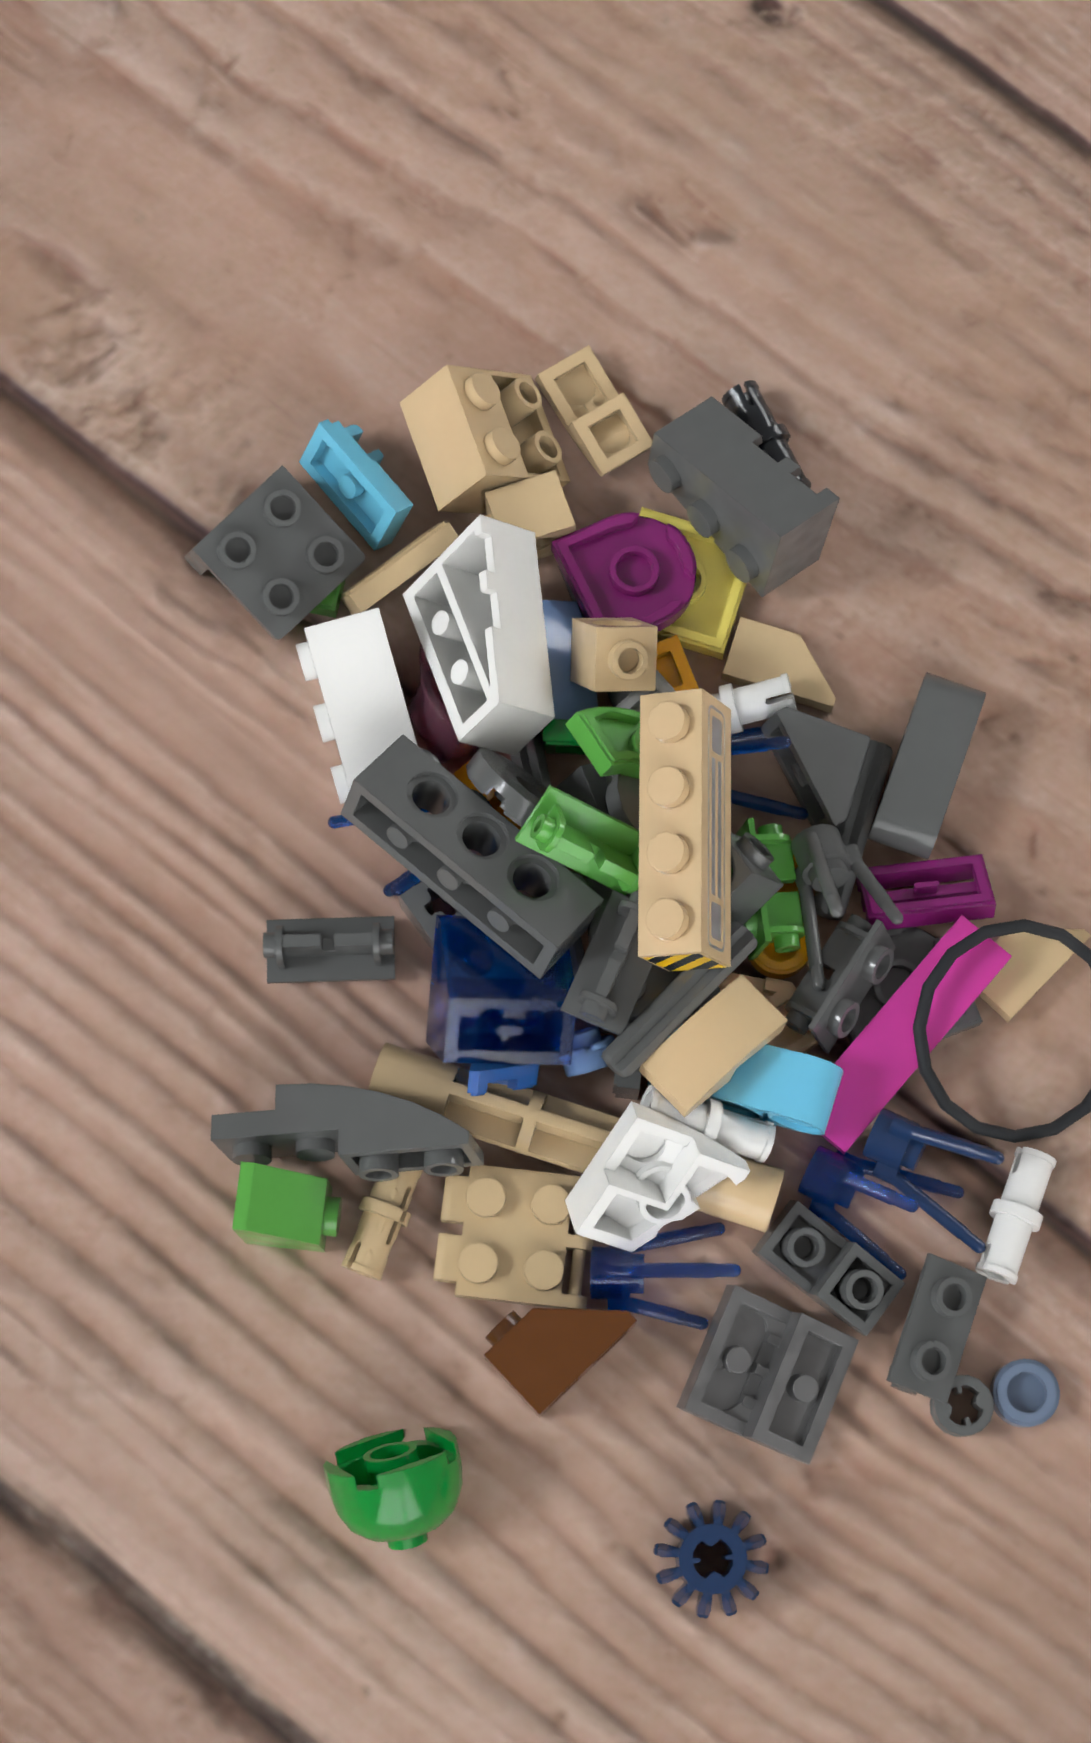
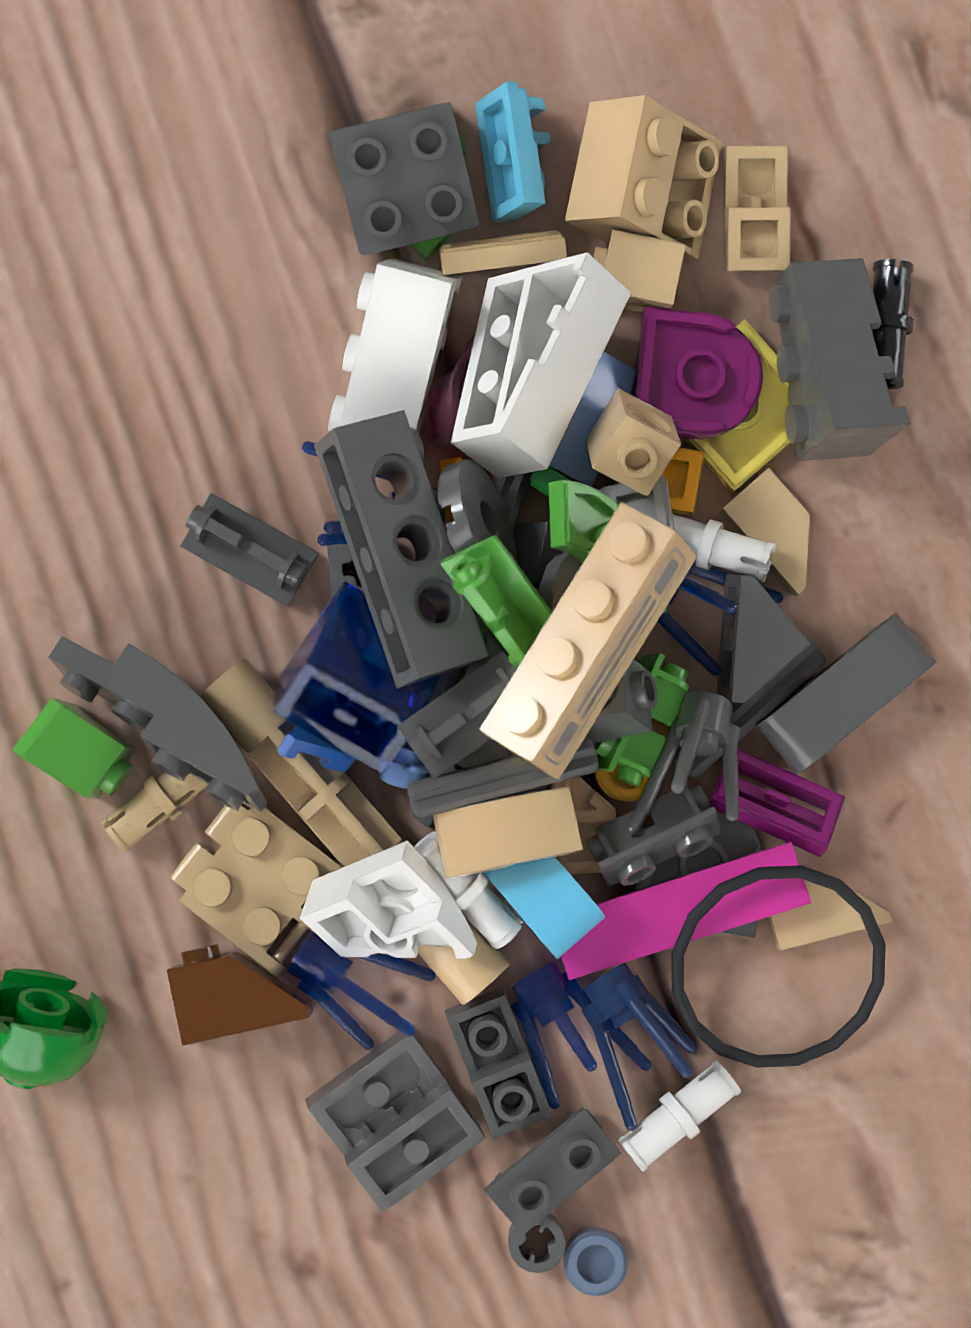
camera: 25 degrees right, 10 degrees up
dark blue gear [653,1500,769,1618] -> none

